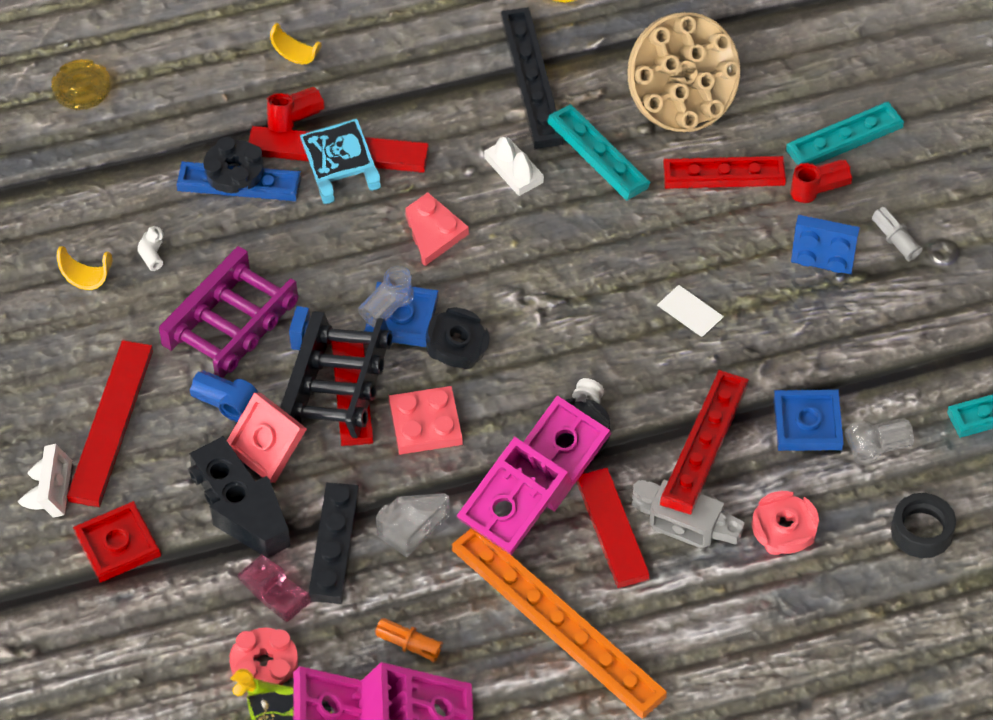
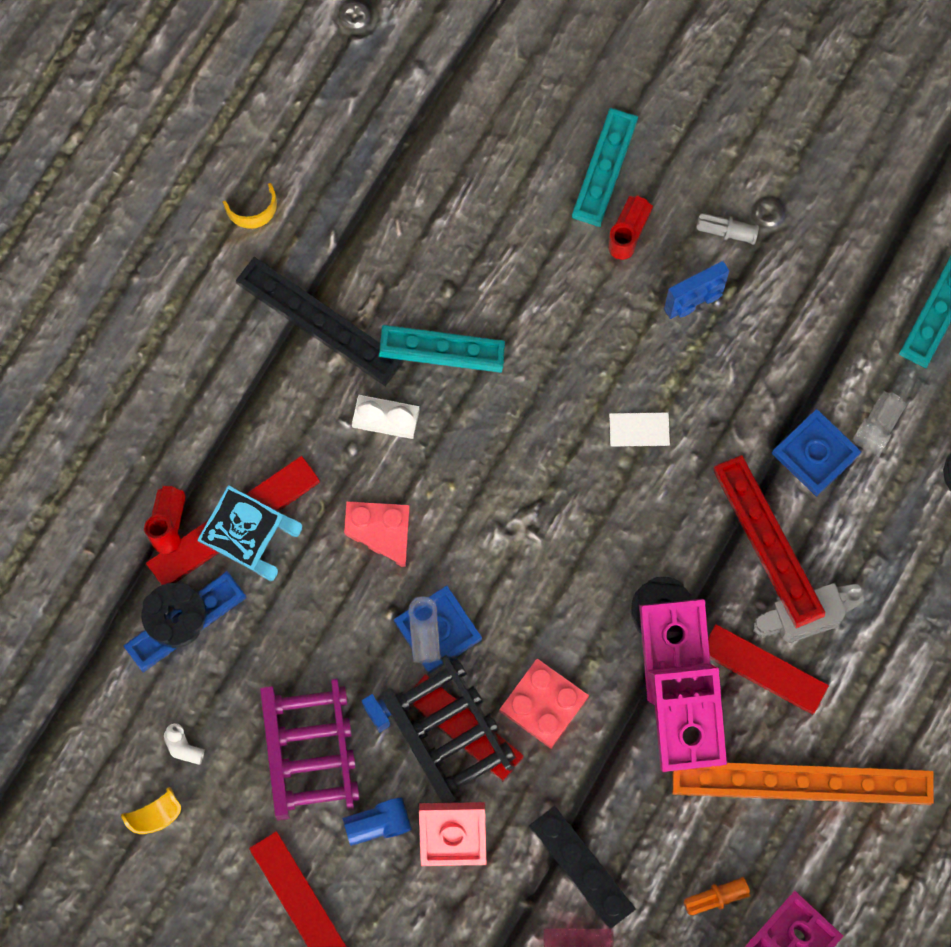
camera: 45 degrees left, 20 degrees up
black brick [188,436,290,558] -> none
yellow helmet [270,23,322,64] -> none
clear slope [376,493,450,557] -> none
black plate [425,307,490,369] -> none
white bush [572,378,604,404] -> none
tan bracket [628,12,740,132] -> none
red tile [663,156,786,189] -> none
coral plate [752,491,819,555] -> none

